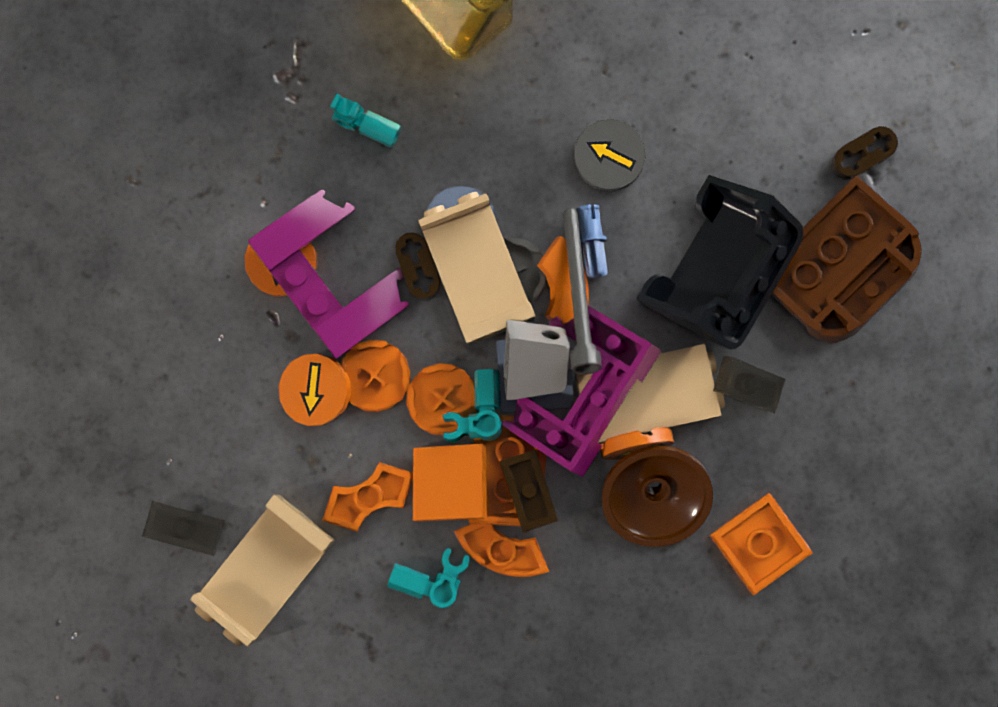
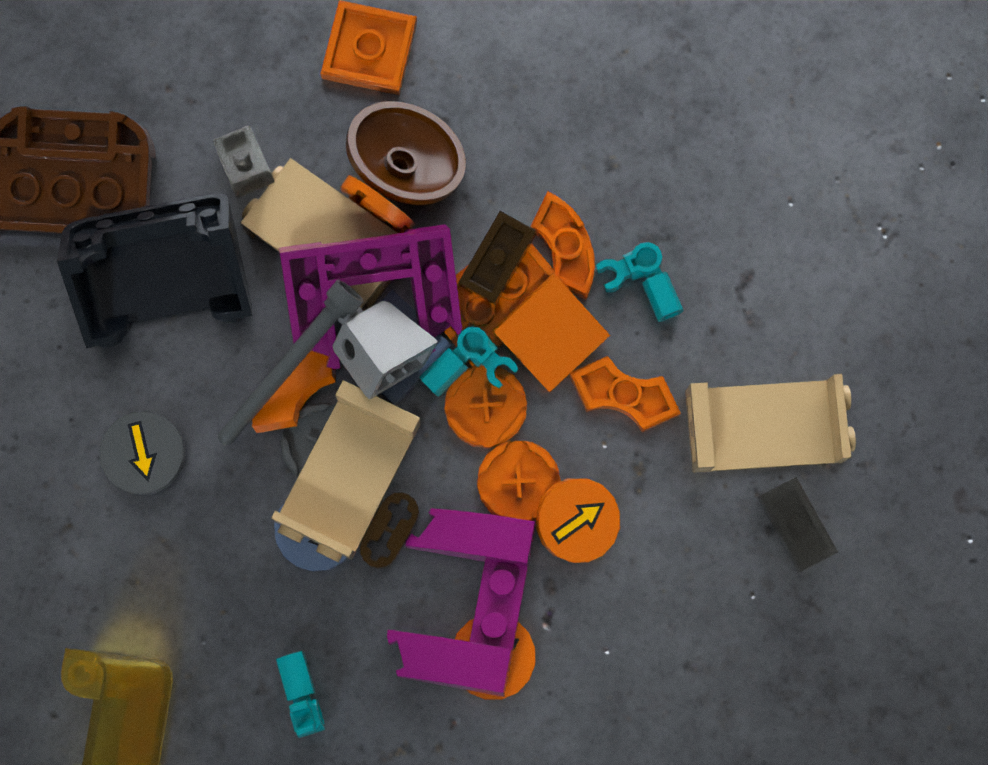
camera: 140 degrees left, 5 degrees down
medium blue axle [576,204,608,278] -> none

